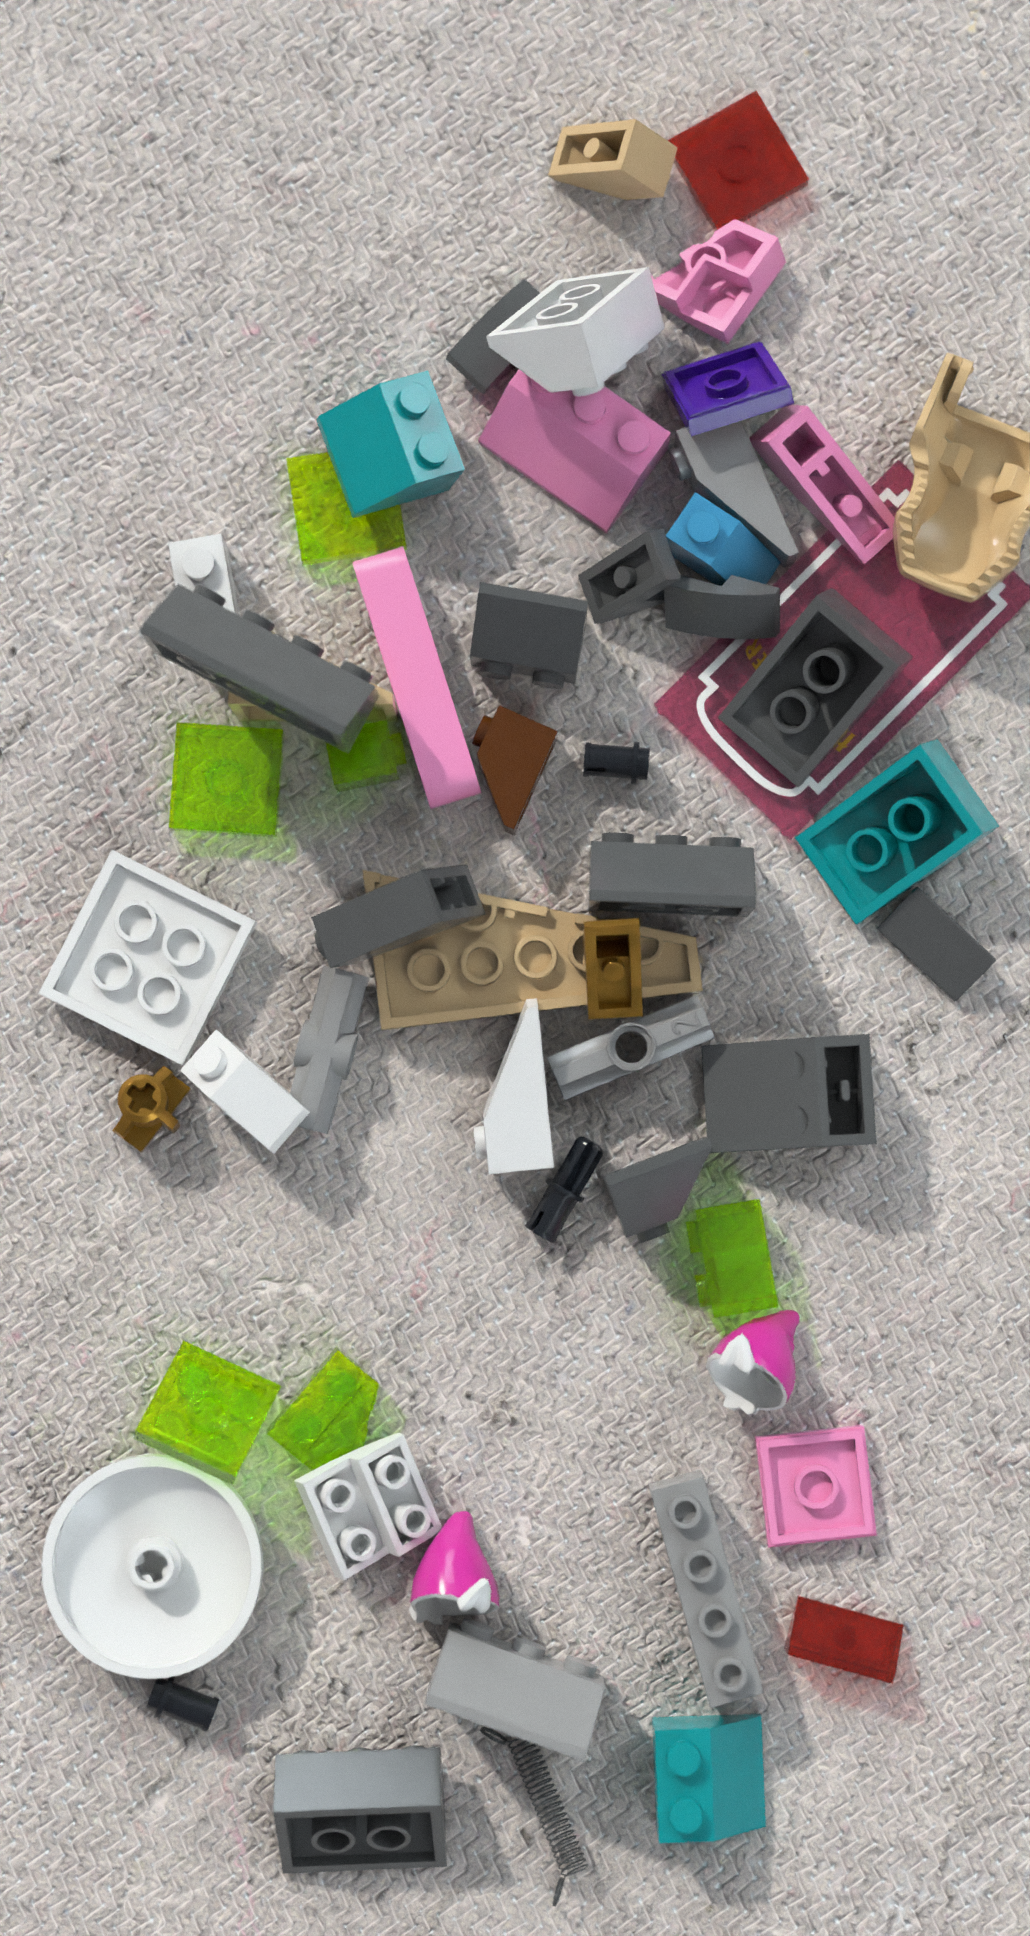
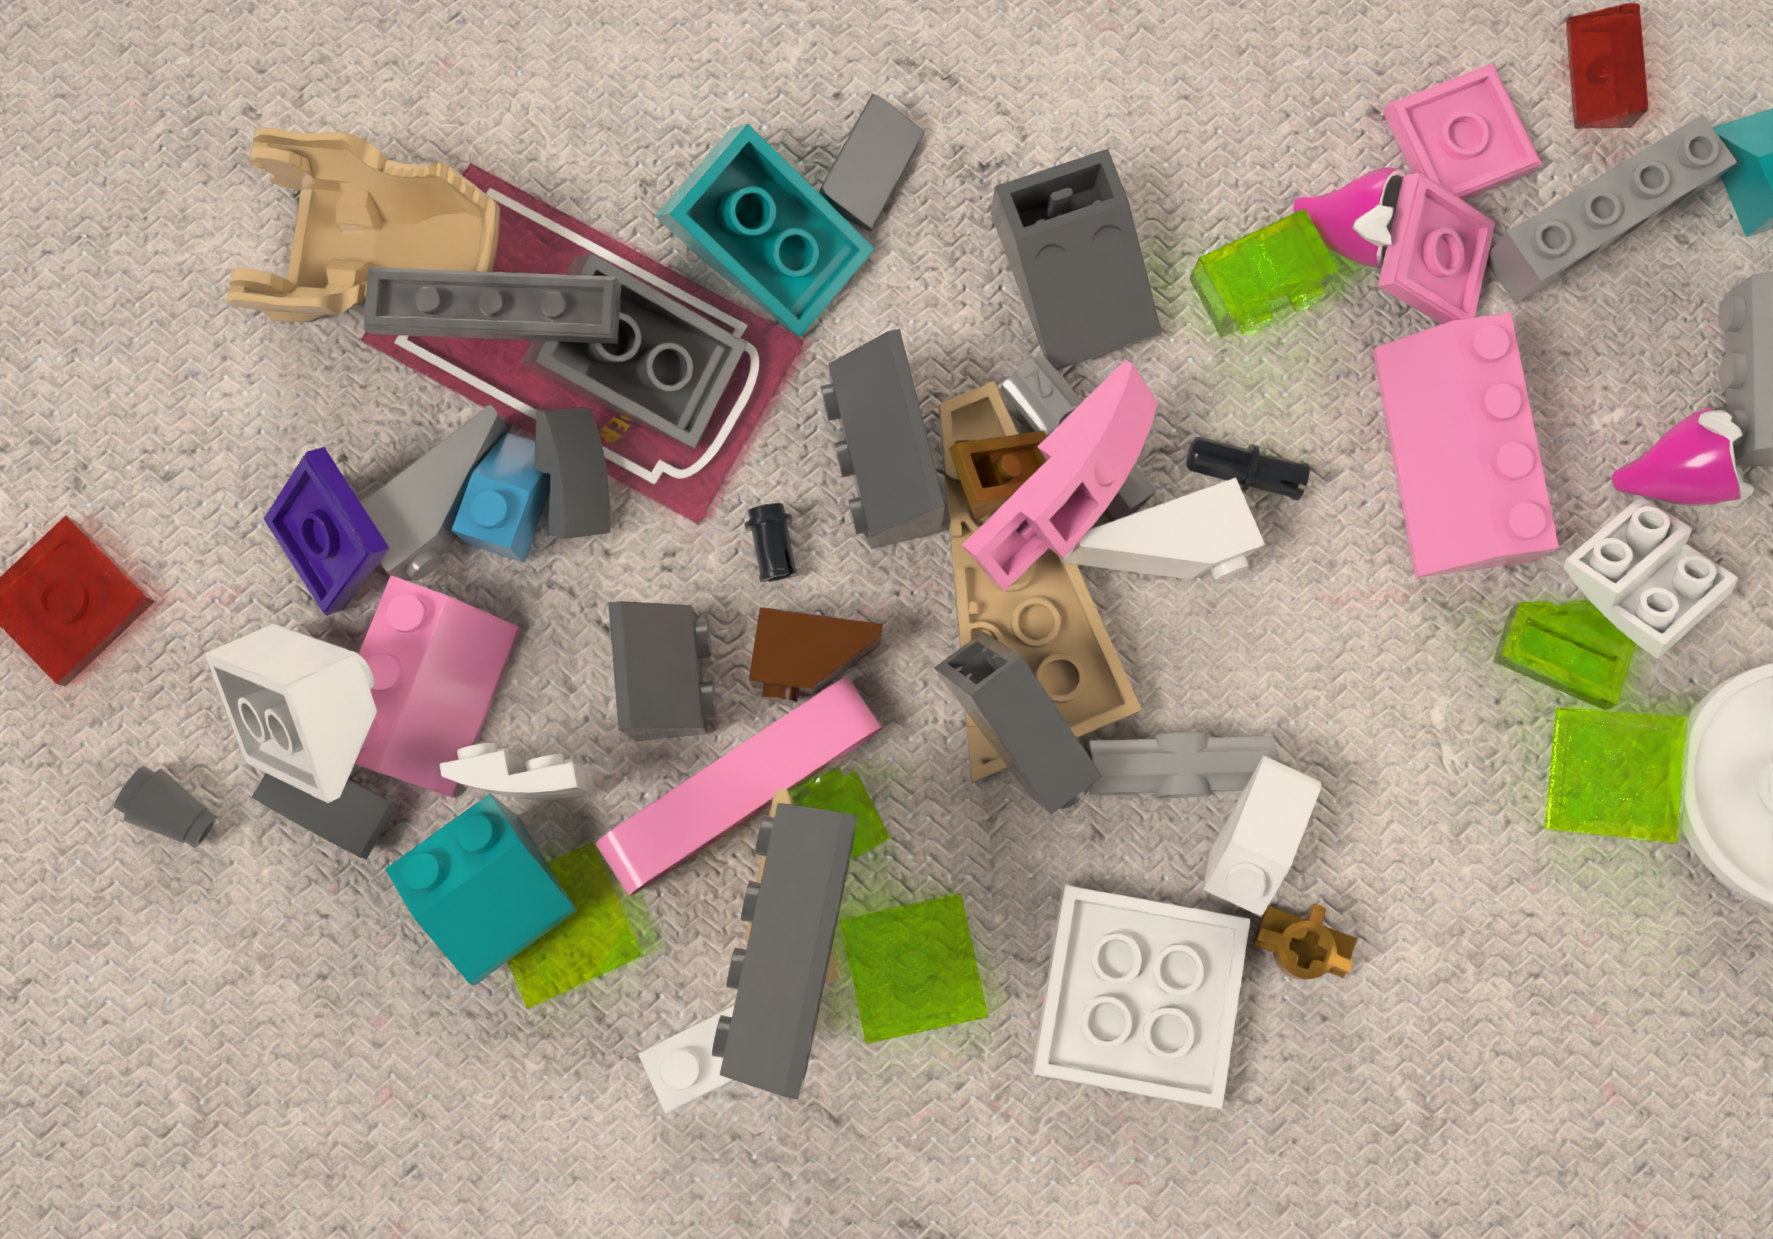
camera: 115 degrees left, 5 degrees down
tan slope [548,119,678,200] -> none
dark grey slope [578,529,681,624] -> none
dark grey slope [602,1137,712,1243] -> none
bright pink slope [651,219,786,344] -> none
bright pink slope [749,405,895,565] -> none
none -> dark grey cone [114,766,217,848]
none -> flat silver tile [364,267,621,344]
none -> white slope [440,743,597,800]
none -> bright pink slope [962,359,1158,592]
none -> bright pink slope [1373,313,1559,578]
none -> bright pink tile [1377,172,1496,324]

